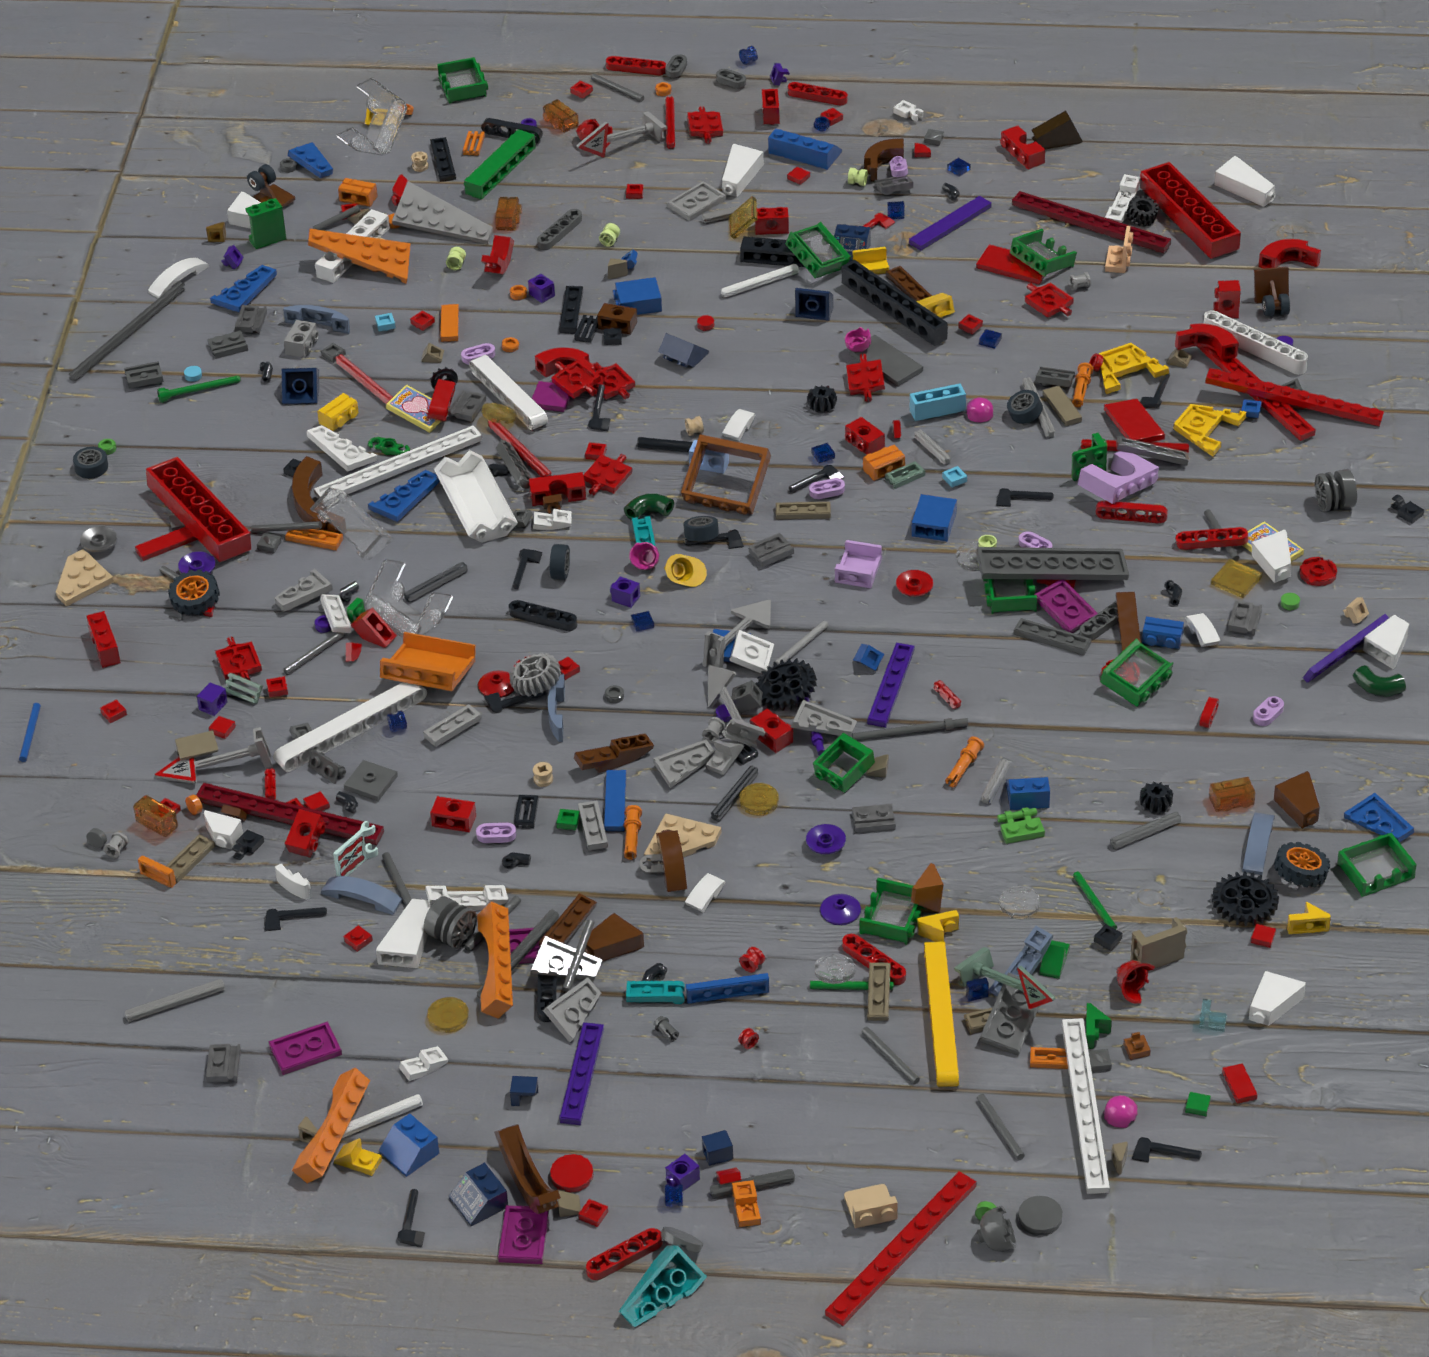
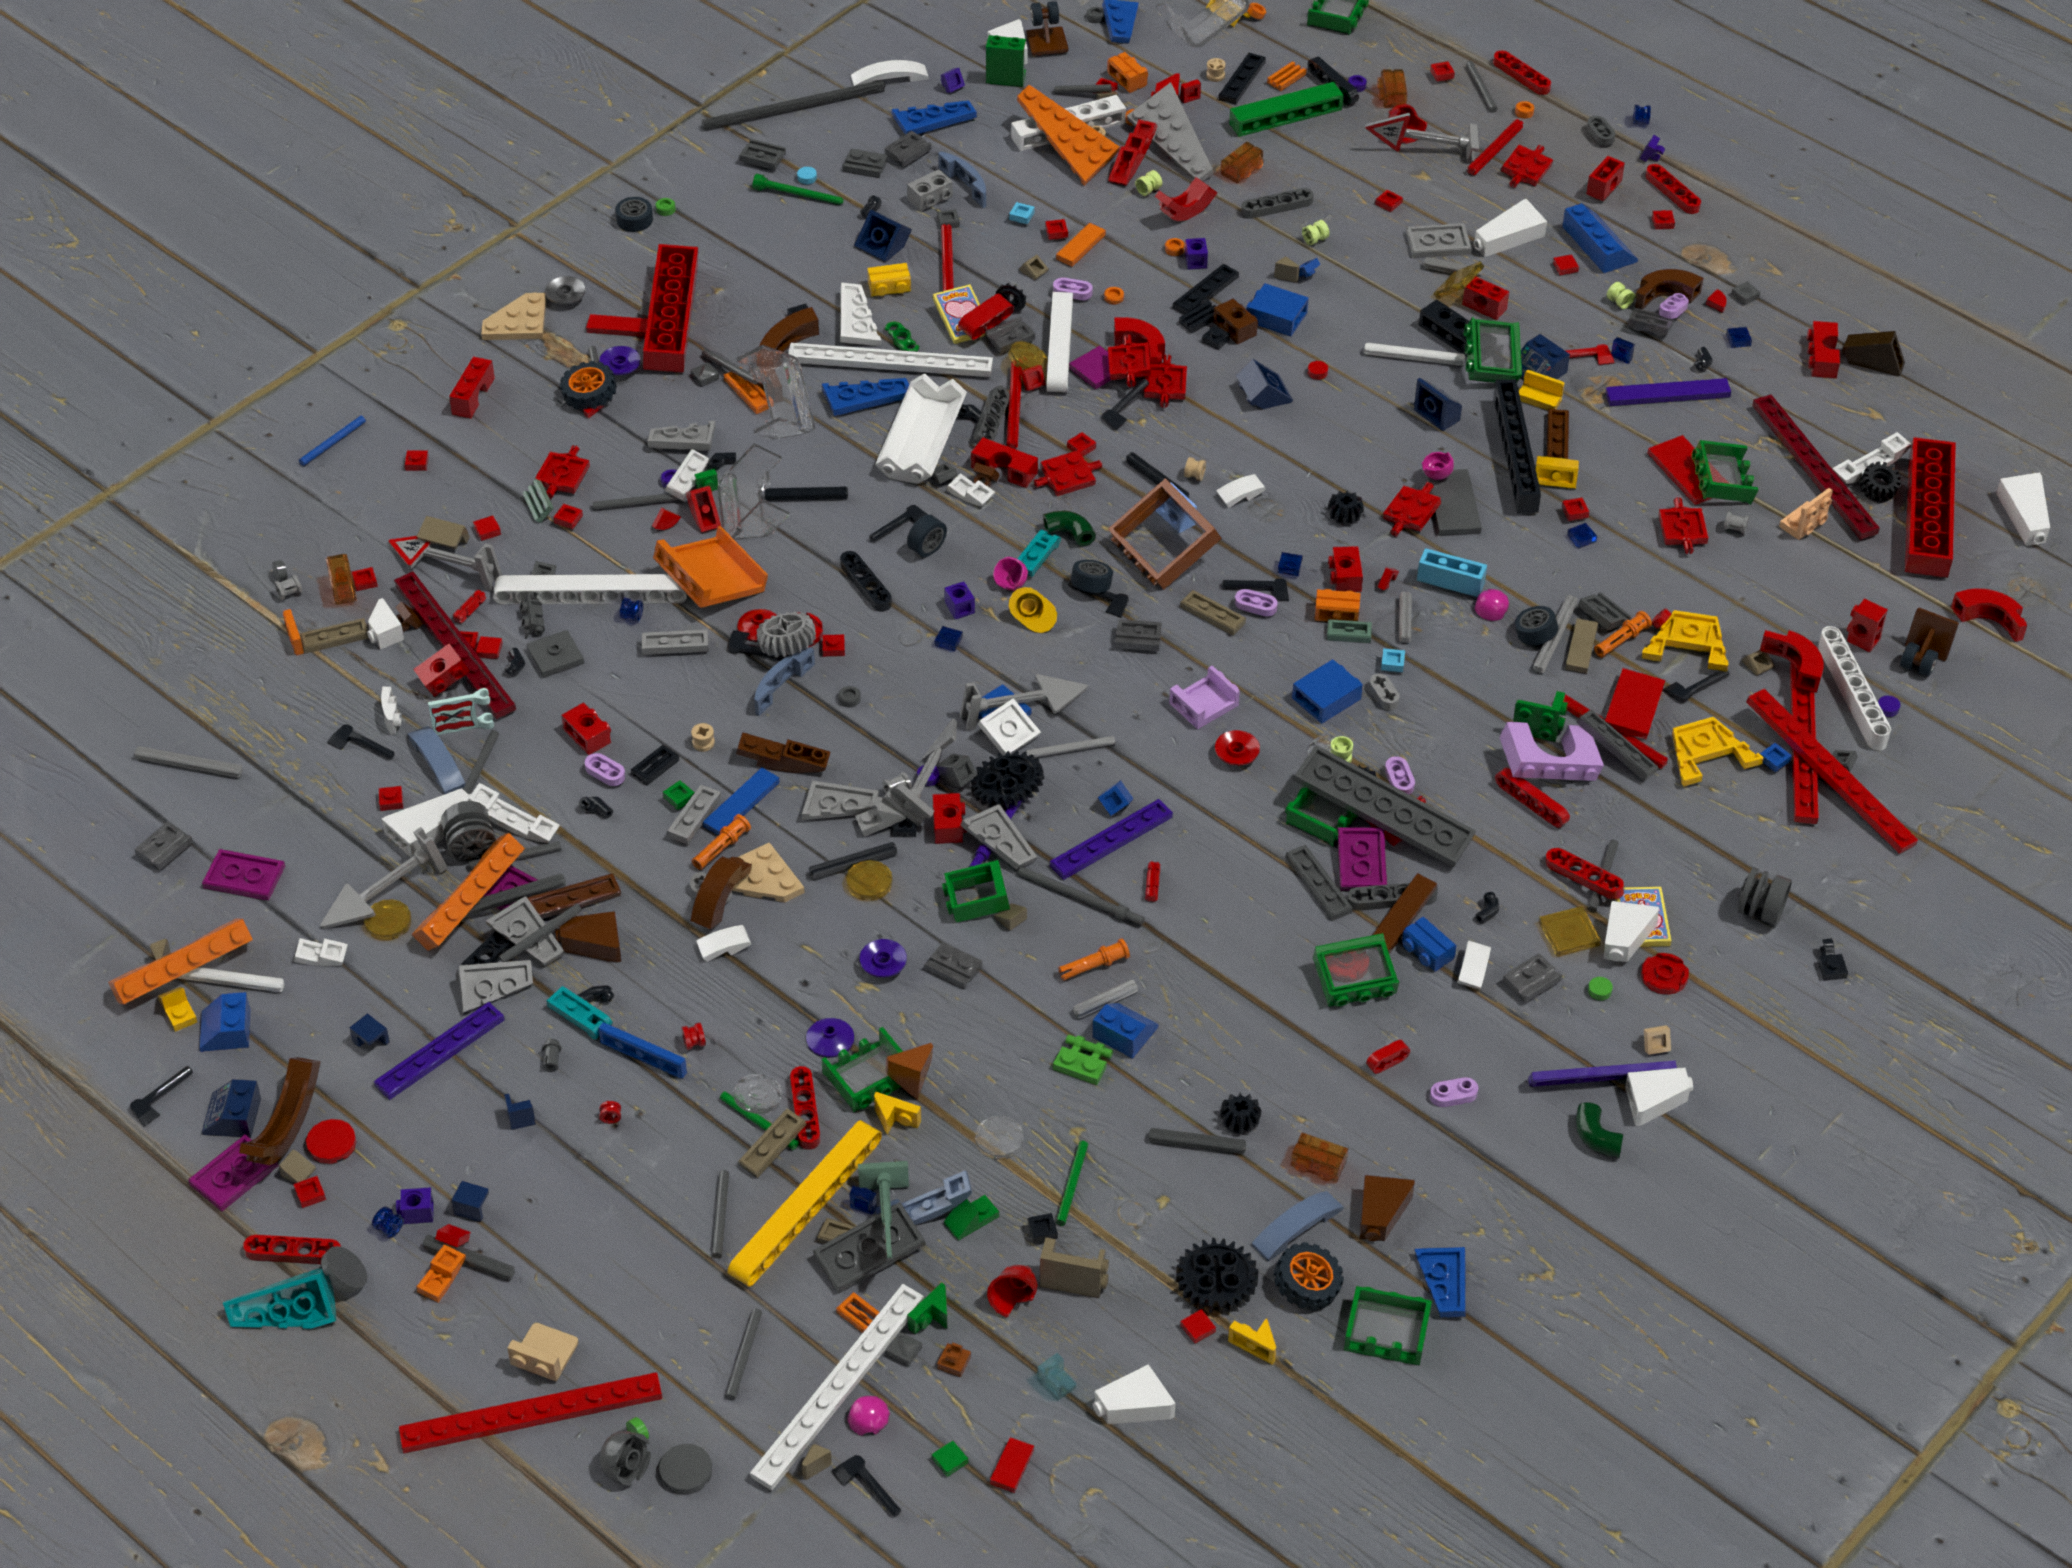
camera: 35 degrees right, 5 degrees up
orange tile [185,794,203,815] -> none
dark purple brick [196,682,228,716] -> none
pearl gold slope [206,222,226,242] -> none
black plate [232,830,264,860] -> none
dark grey plate [665,54,687,79] -> none
clear blue plate [813,117,830,131] -> none
white plate [893,100,923,121] -> none
black piece [996,488,1054,507] -> none
none -> light grey piece [320,827,448,929]
none -> dark blue panel [504,1093,536,1130]
none -> red tile [1021,365,1046,391]
none -> red slope [1108,119,1158,186]
none -> red plate [1180,79,1201,104]
none -> light grey beam [1369,674,1400,711]

